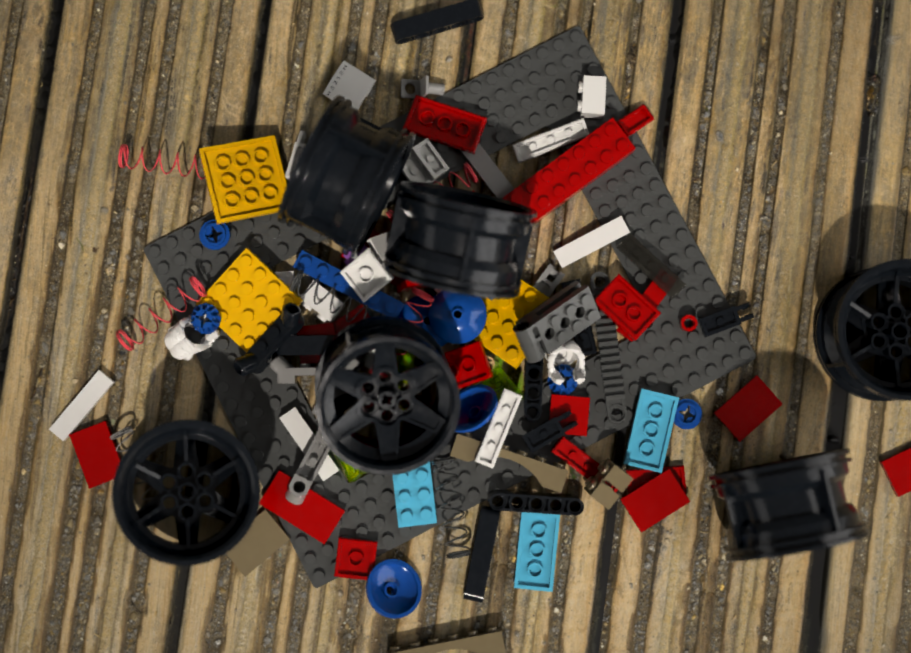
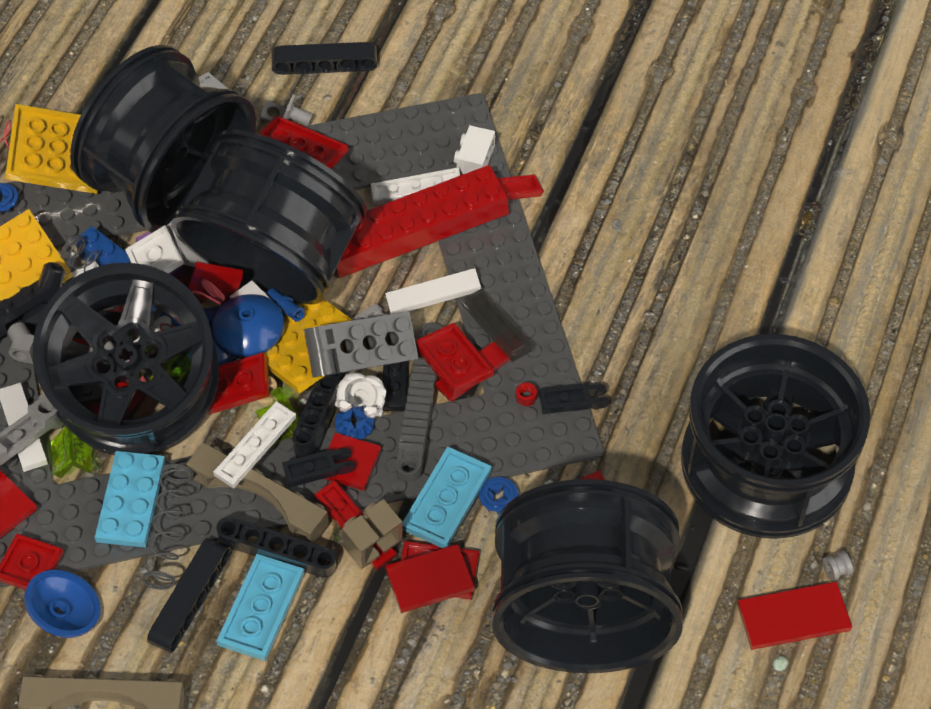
camera: 15 degrees right, 30 degrees down
blue dish [455,384,498,433] -> none

